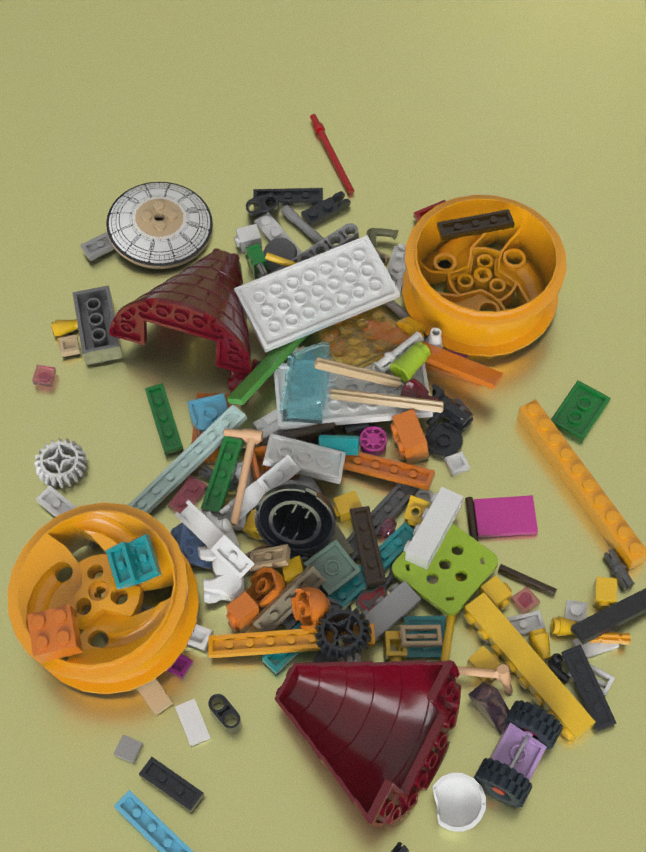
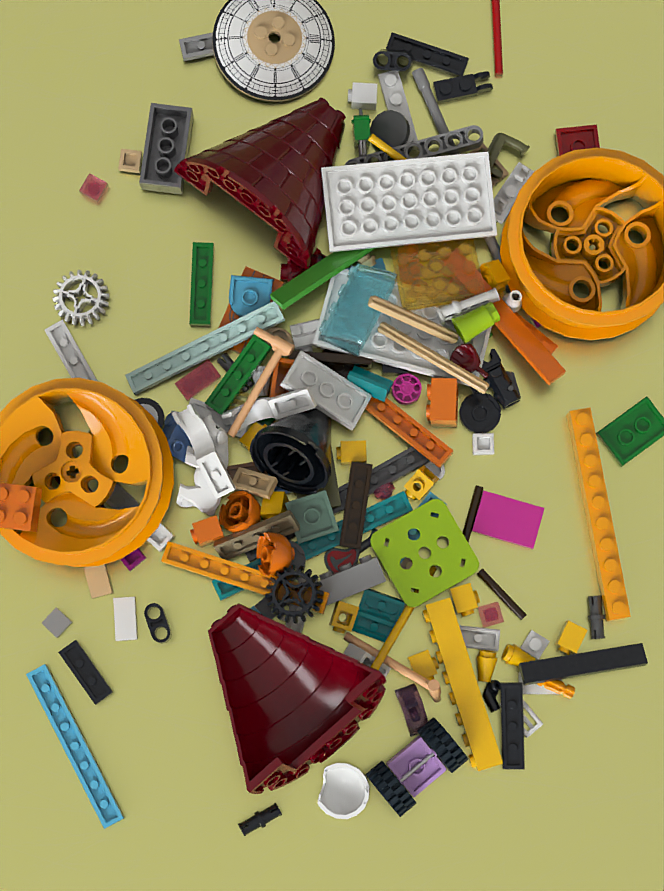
camera: 15 degrees right, 20 degrees up
yellow cone [51,319,78,338] -> none
teal slope [106,534,162,590] -> none
tan tile [398,625,443,648] -> none
white brick [404,487,463,570] -> none
dark brown tile [437,209,515,241] -> none

